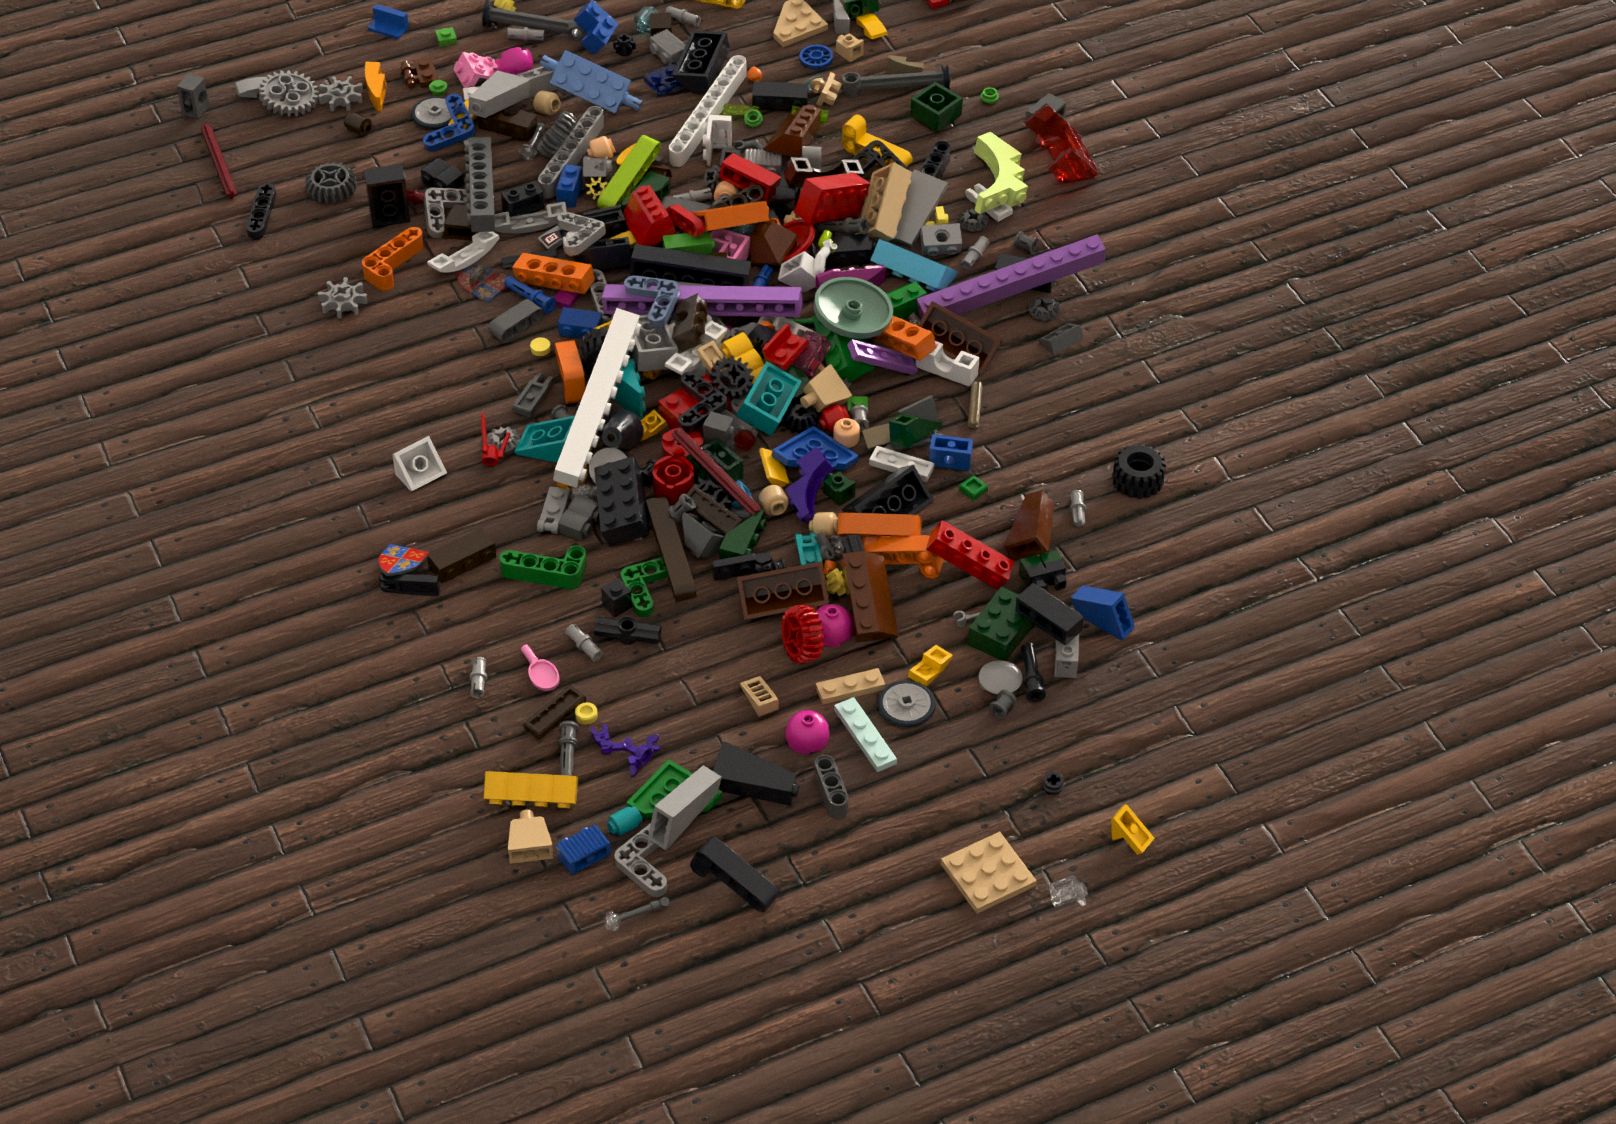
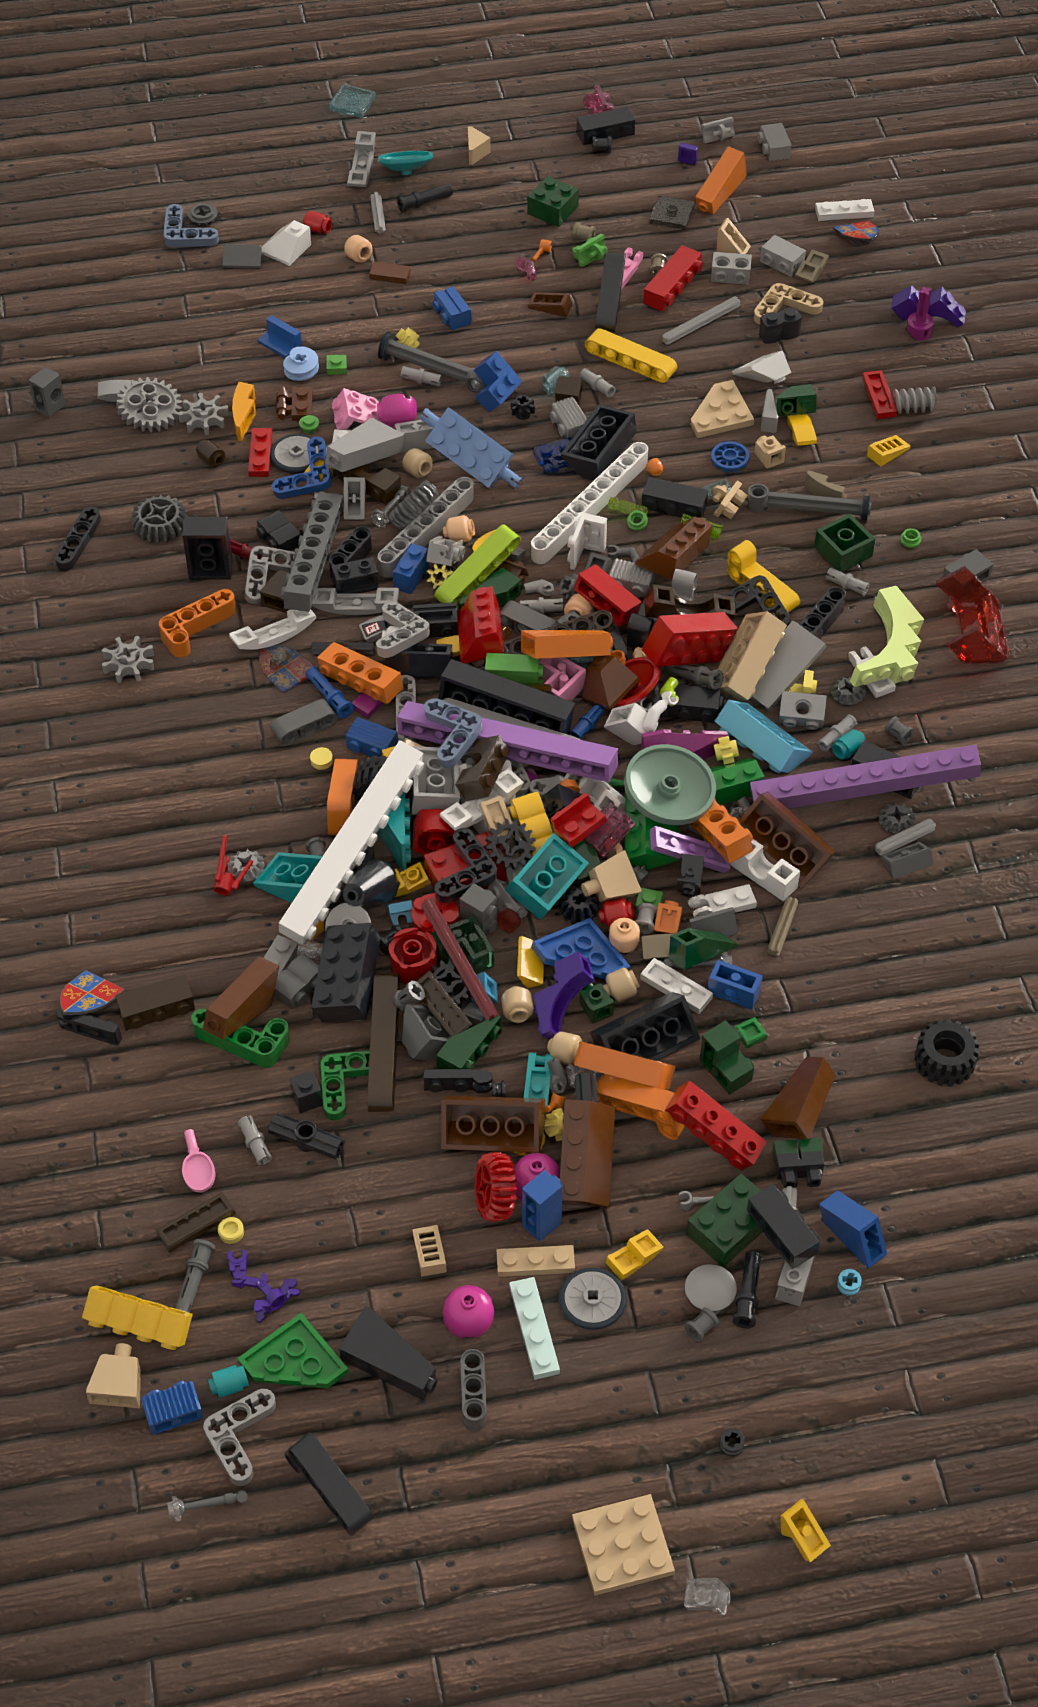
camera: 15 degrees right, 5 degrees up
dark red axle [201,124,237,199] -> none
white slope [392,436,447,491] -> none
light grey pin [469,657,487,698] -> none
dark grey hinge [512,372,555,418] -> none
light grey slope [648,765,721,850] -> none
red beam [666,204,705,238] -> none
light grey axle [1070,490,1086,528] -> none
none -> reddish brown slope [203,956,280,1039]
none -> red plate [248,428,273,477]
none -> light blue piece [283,347,319,381]
none -> black beam [329,526,372,579]
none -> light grey slope [344,477,366,519]
none -> dark azure tile [387,900,412,926]
none -> red brick [413,809,456,858]
none -> blue brick [522,1170,563,1242]
none -> light grey arm [523,579,554,596]
none -> tan head [603,967,640,1002]
none -> orange bracket [654,901,683,934]
none -> black hinge [677,853,704,897]
none -> white hinge [688,884,757,918]
none -> dark green brick [700,1020,754,1095]
none -> light yellow gear [714,736,739,765]
none -> light grey pin [825,567,870,596]
none -> teal brick [832,729,866,760]
none -> medium azure bush [837,1269,862,1296]
none -> yellow slope [867,435,910,467]
none -> light grey axle [875,819,936,856]

